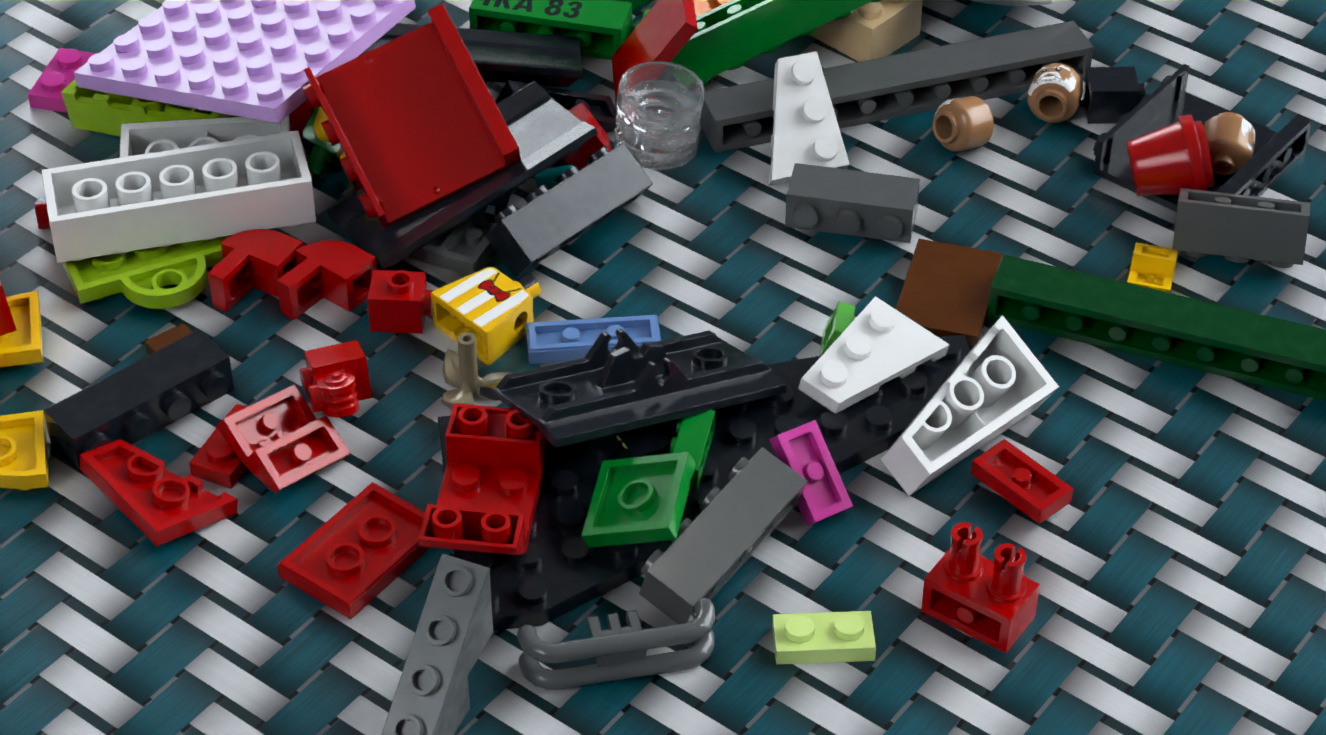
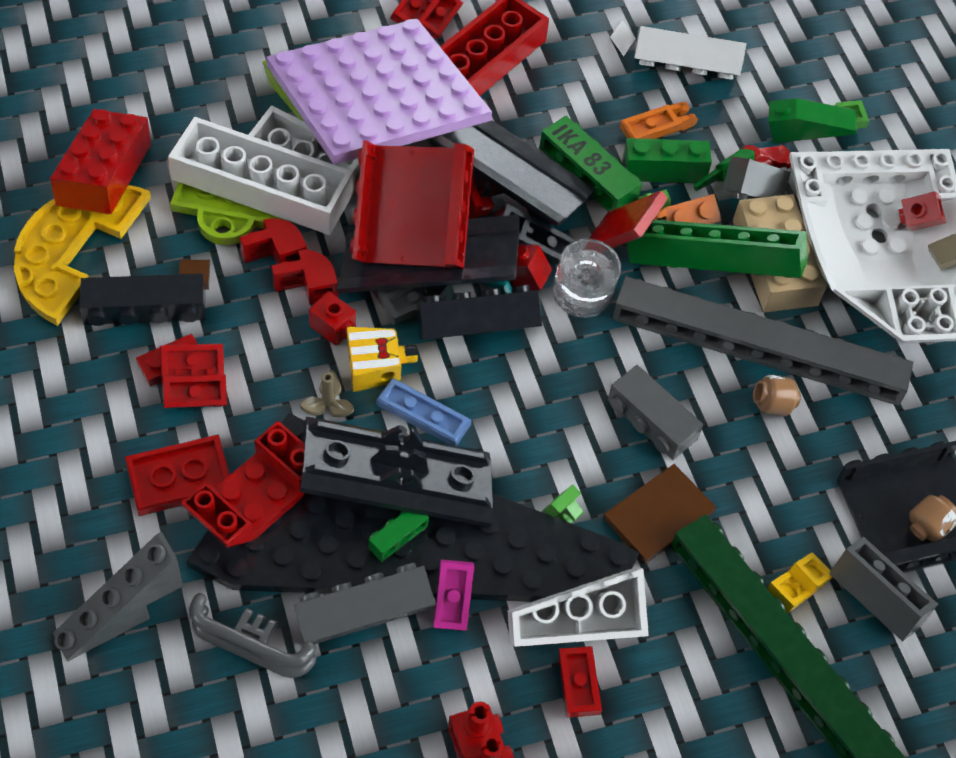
camera: 30 degrees right, 15 degrees up
dark pink plate [28,48,96,113] -> none
red wing [80,439,238,547] -> none
red brick [299,340,372,418] -> none
green hinge [581,452,696,548] -> none
white wing [769,51,850,186] -> none
yellowish green plate [772,611,876,665] -> none
white wing [798,296,949,414] -> none
medium nougat head [1027,63,1083,123] -> none
black brick [1082,67,1146,124] -> none
red piece [1126,114,1214,197] -> none

